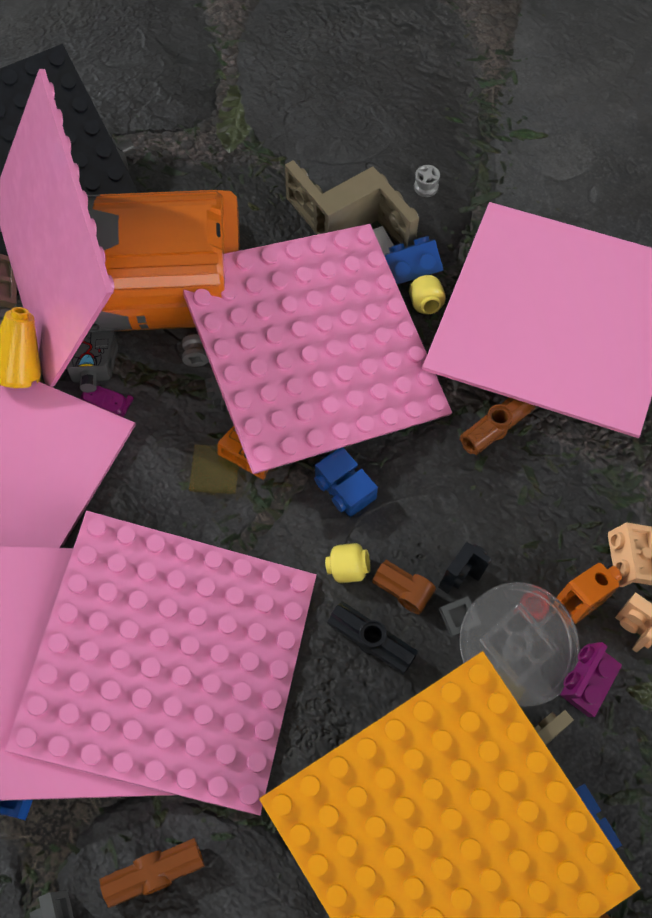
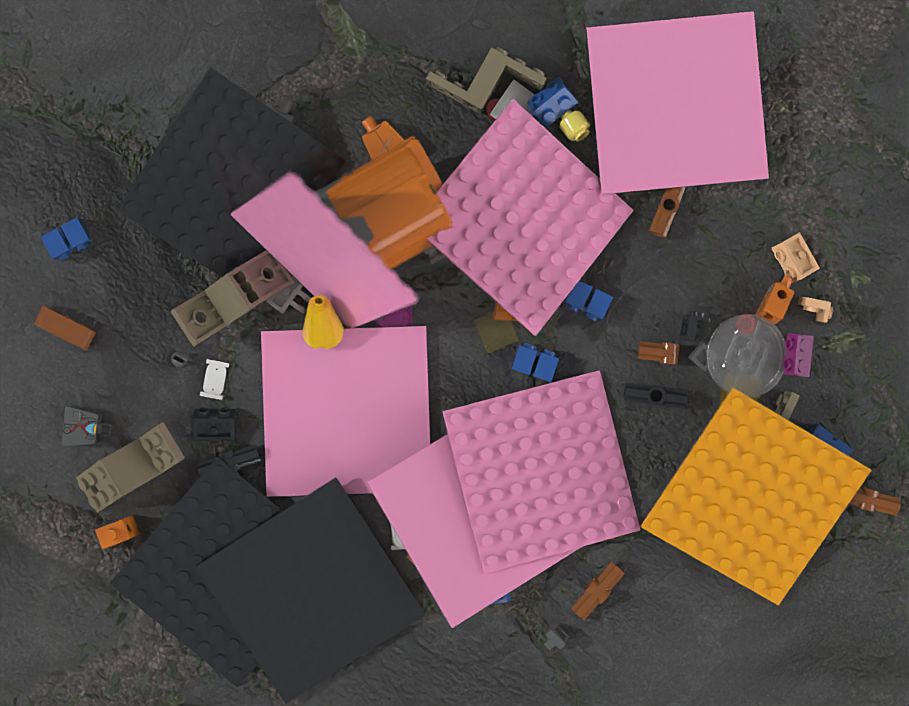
camera: 25 degrees left, 25 degrees up
light yellow head [325,543,371,583] -> none
light grey wheel [414,165,440,197] -> none
none -> blue piece [511,343,559,382]

